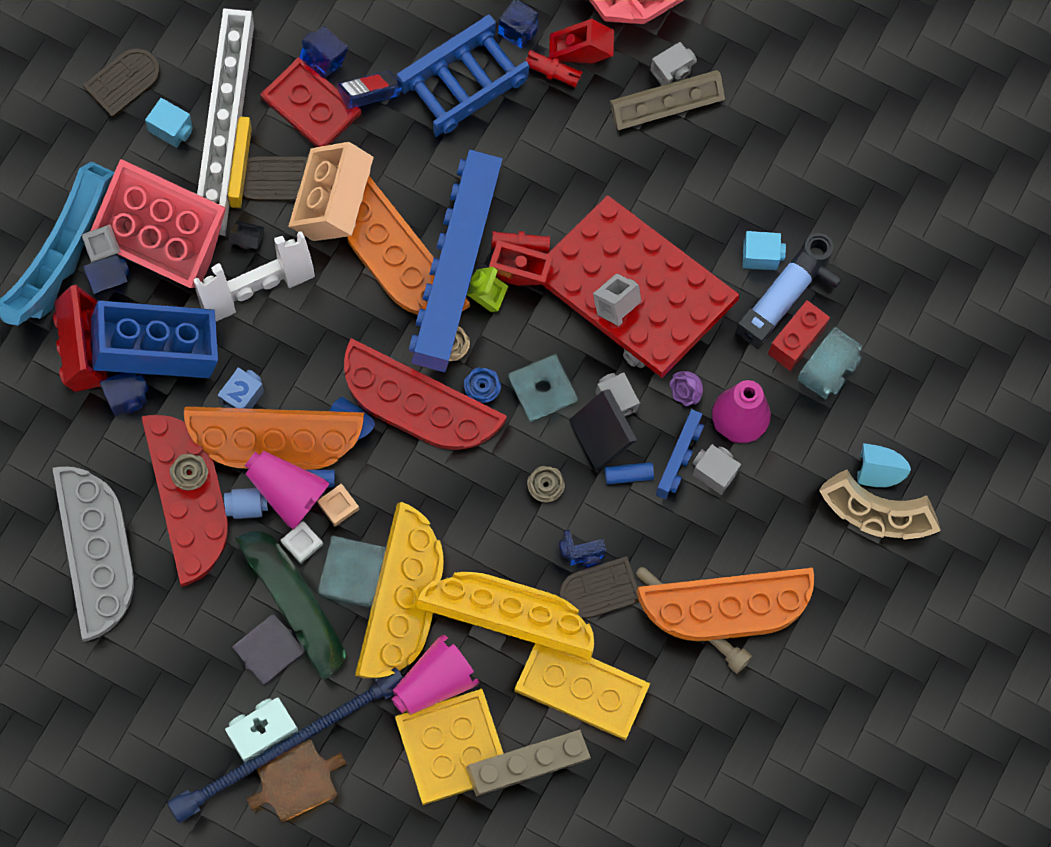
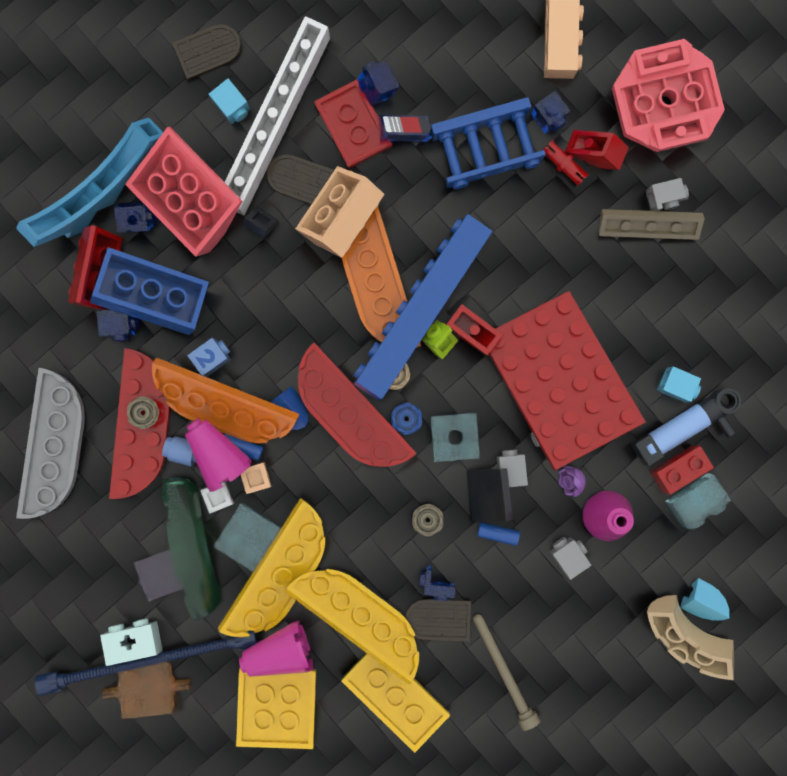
camera: 30 degrees right, 15 degrees up
light grey tile [81,224,121,262] -> none
white wedge [194,231,315,322] -> none
yellow tile [228,117,252,208] -> none
dark tan plate [466,730,591,797] -> none
red pin [491,231,550,254] -> none
light grey brick [593,273,642,326] -> none
orange plate [636,568,814,641] -> none
blue plate [656,409,704,500] -> none

